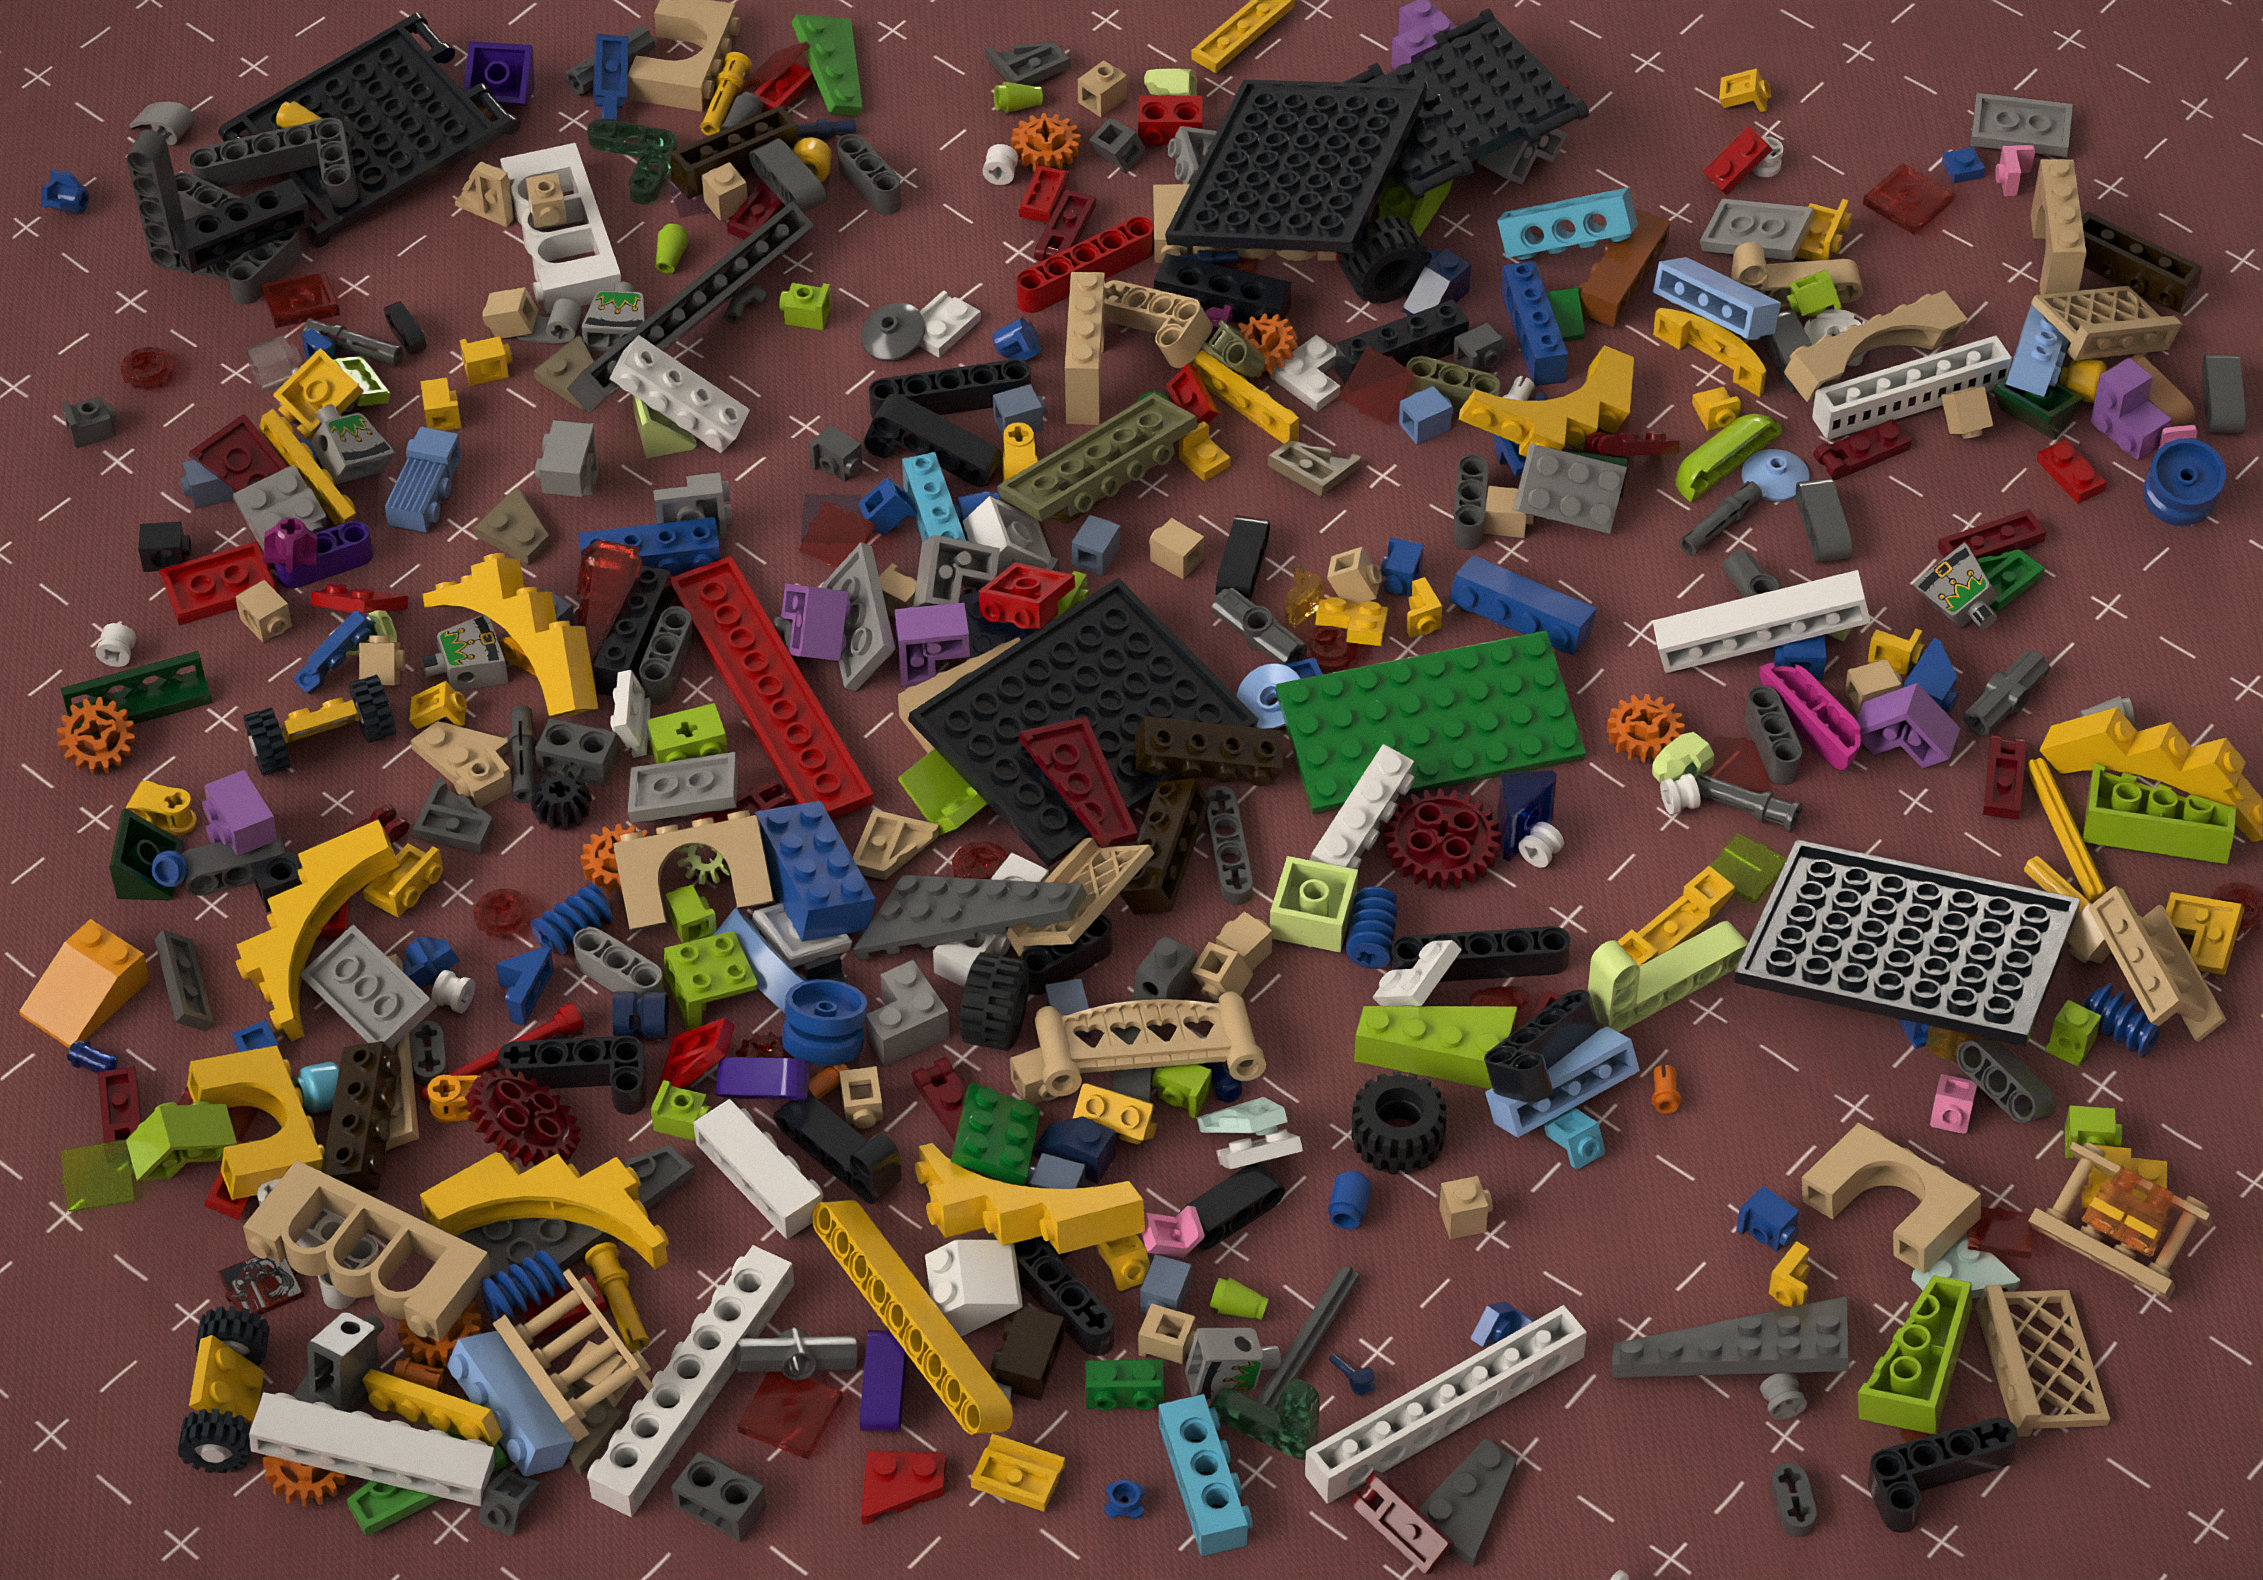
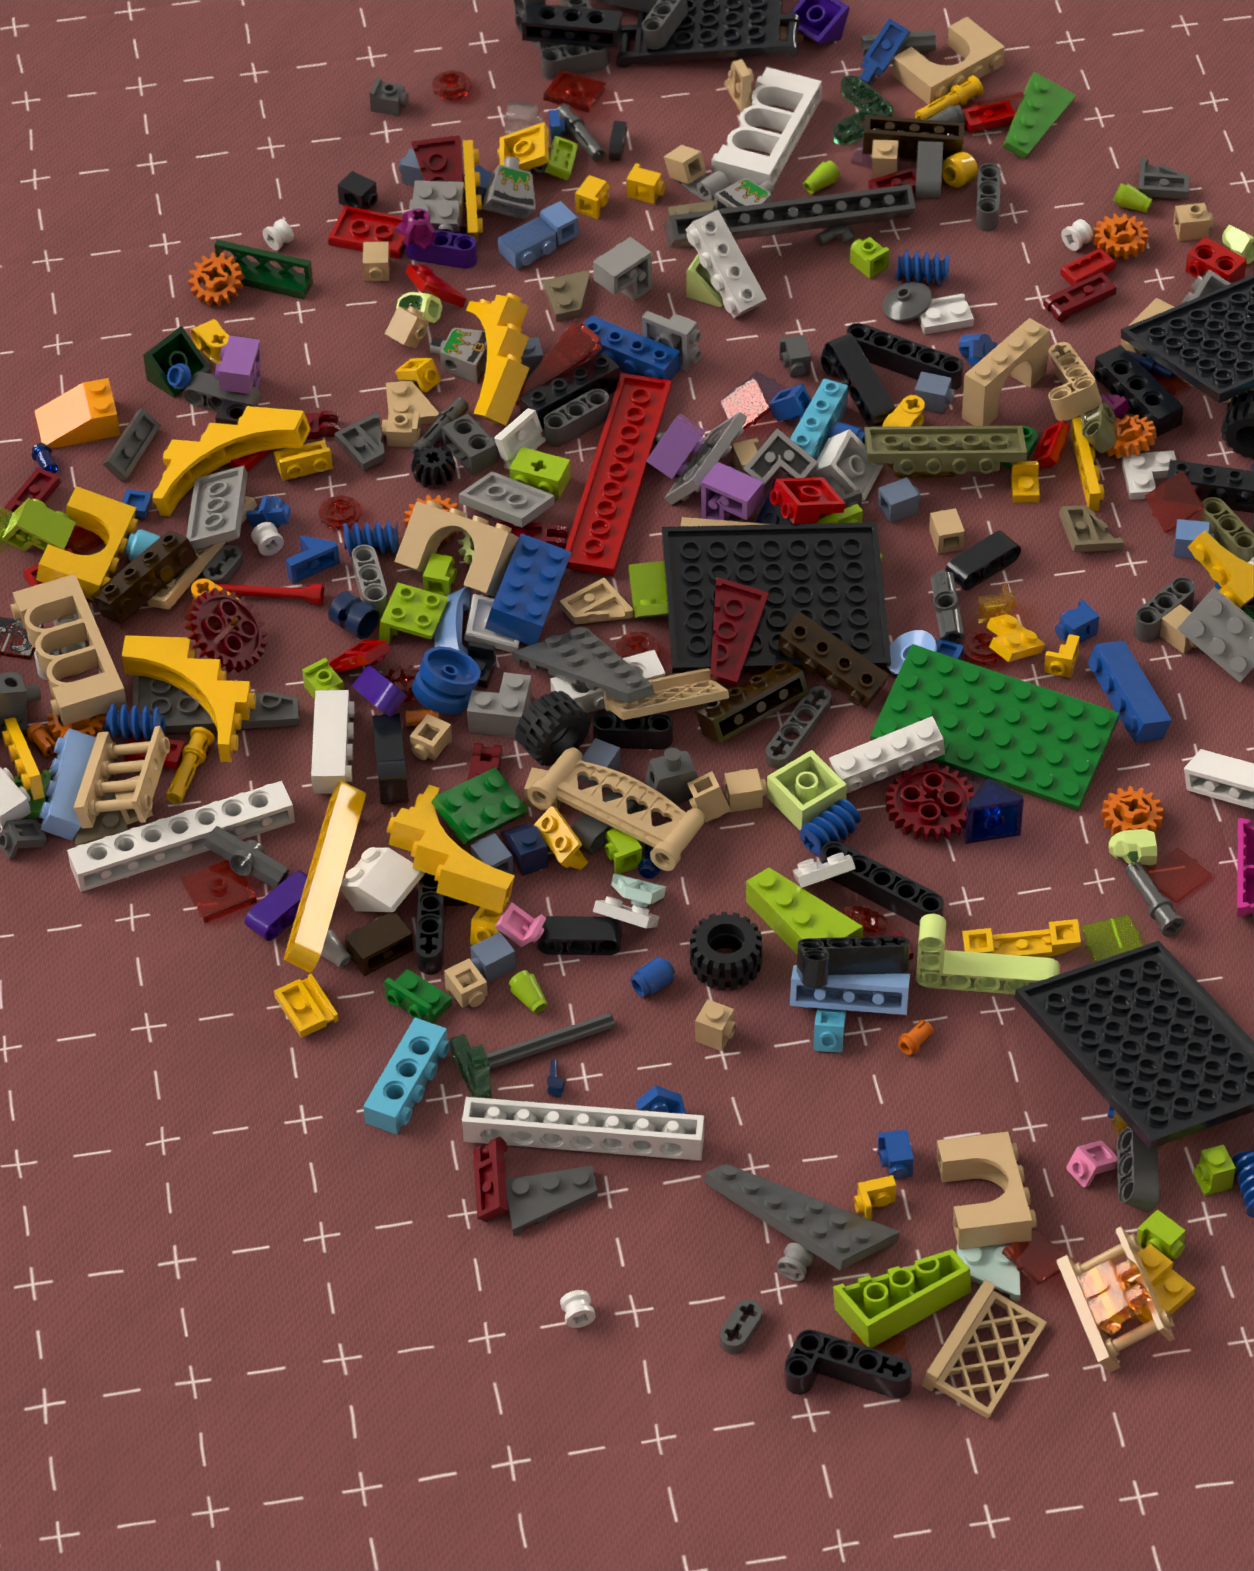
camera: 40 degrees right, 0 degrees up
black plate [243,674,396,776] -> none
blue hinge [293,610,376,694] -> none
black beam [498,1036,646,1115] -> none
tan brick [525,173,567,228] -> none
dark grey brick [671,1452,767,1542] -> none
dark blue bar [797,119,856,139] -> none
red wing [861,1450,946,1524] -> none
red beam [1016,216,1154,313] -> none
dark grey brick [1089,117,1147,174] -> none
blue plate [1104,1480,1145,1519] -> none
light grey torso [1184,1328,1281,1401] -> none
tan brick [1327,547,1382,604] -> none
white wheel [1518,822,1564,868] -> none
white wheel [1660,773,1701,814] -> none
dark grey beam [1744,685,1802,785] -> none
none -> blue piece [896,250,950,285]

